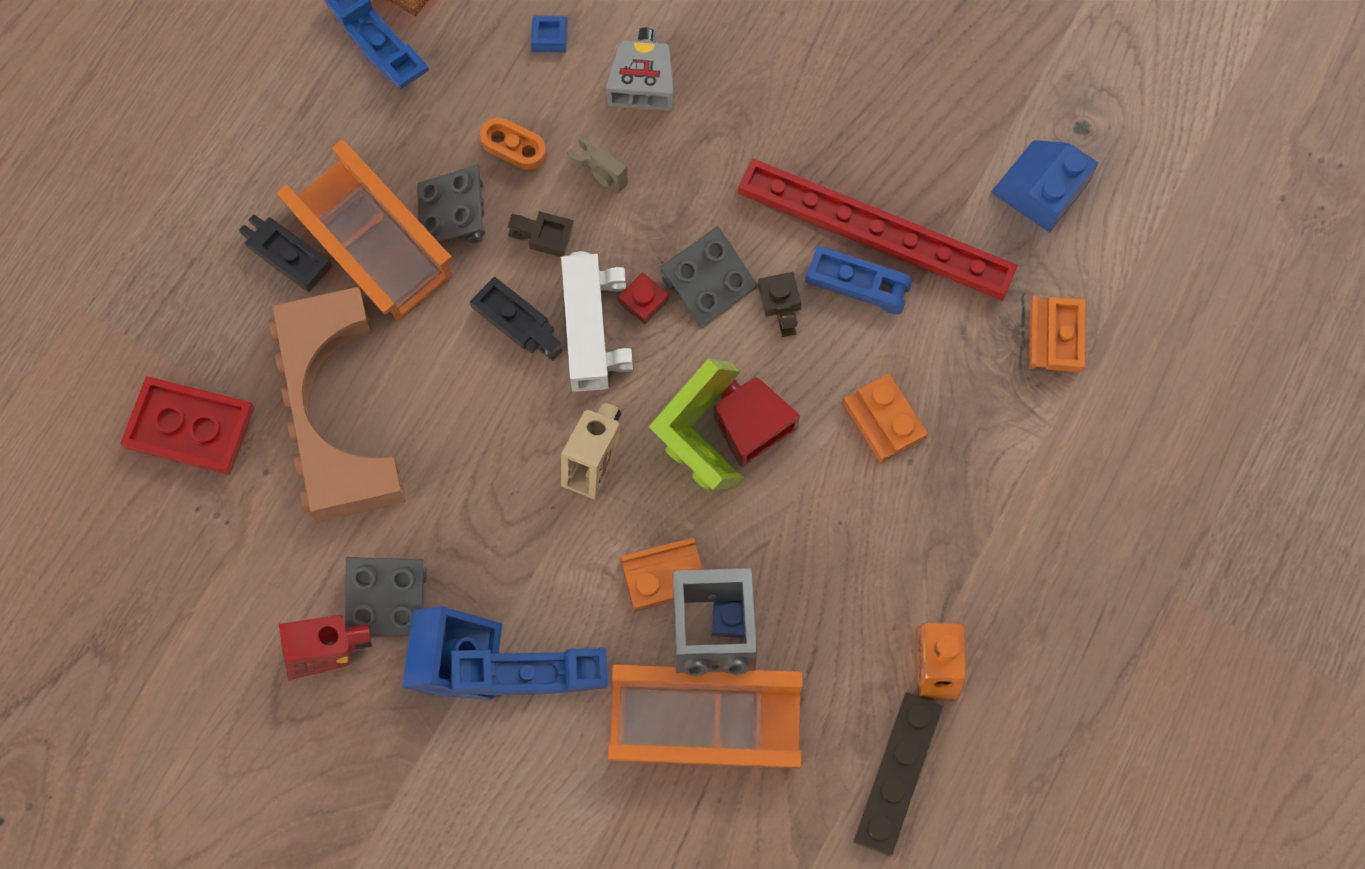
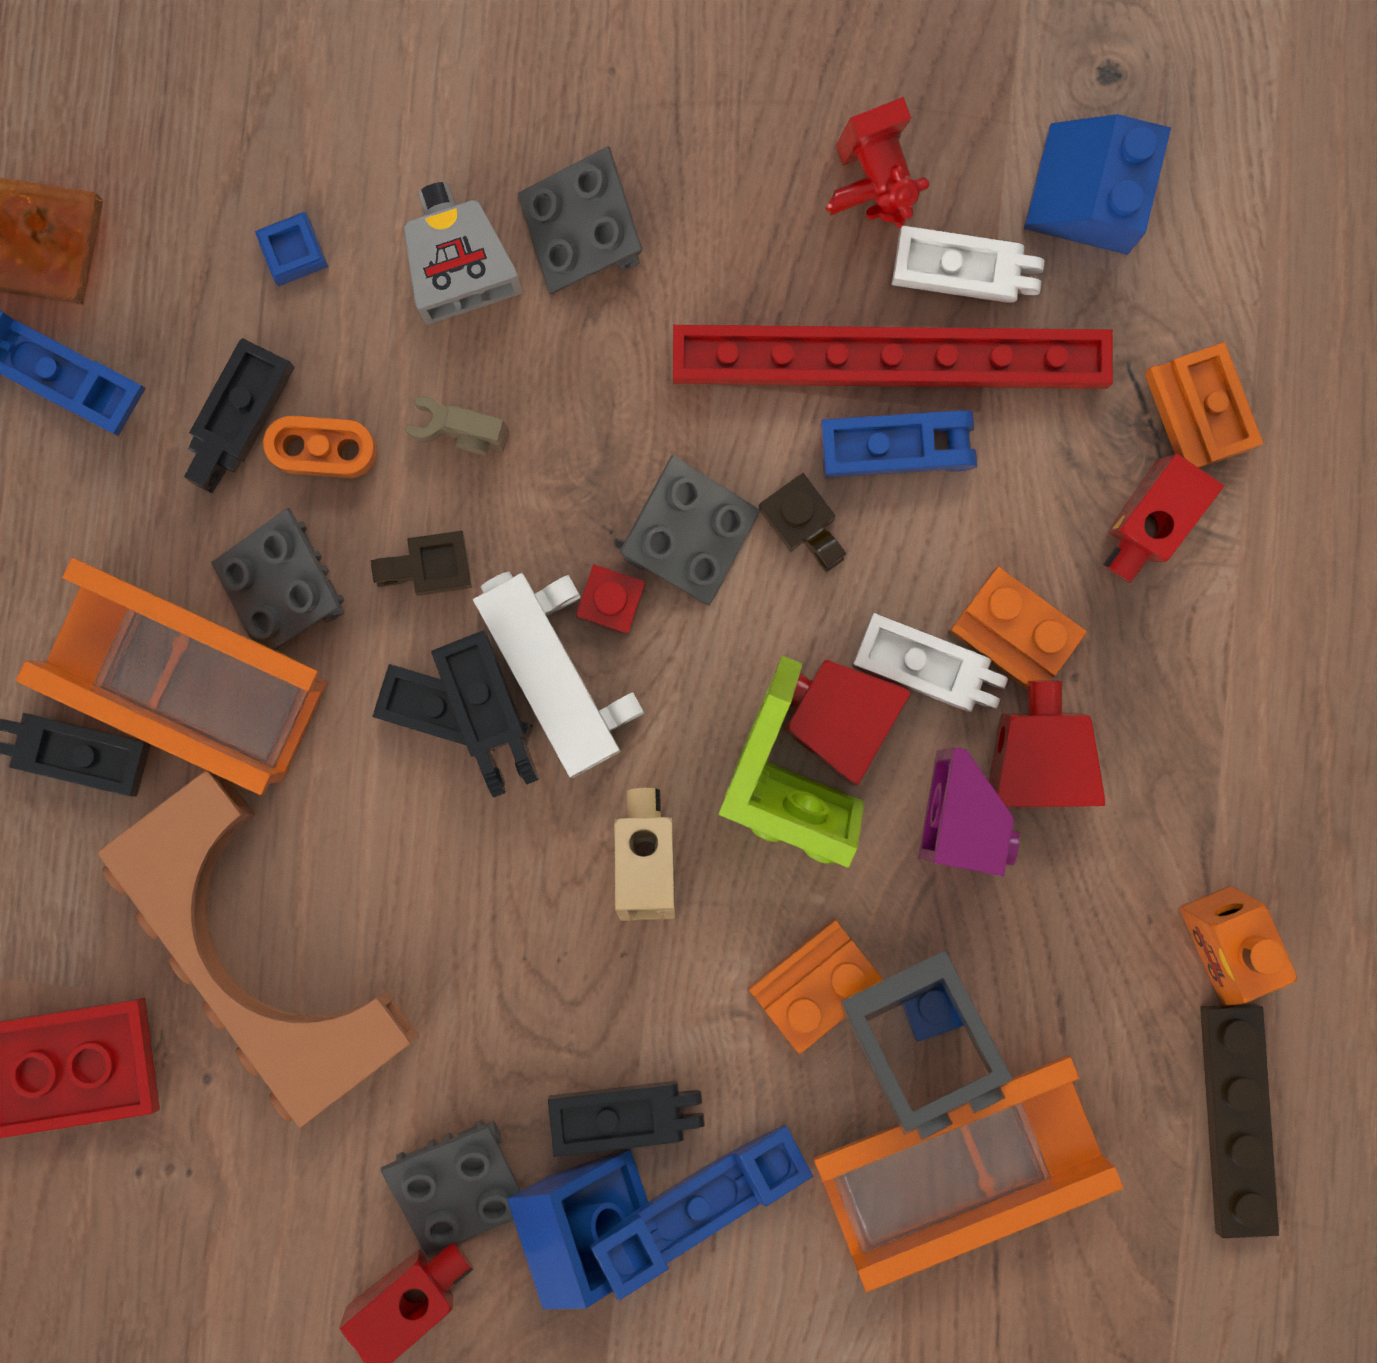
camera: 25 degrees left, 15 degrees up
none -> black hinge [184,338,295,493]
none -> black hinge [431,630,539,798]
none -> dark grey hinge [518,146,643,294]
none -> black hinge [548,1081,705,1157]
none -> red piece [825,97,929,228]
none -> white hinge [852,613,1008,712]
none -> white hinge [892,225,1045,303]
none -> magenta slope [918,747,1019,876]
none -> red torso [989,680,1105,807]
none -> red torso [1103,453,1225,584]

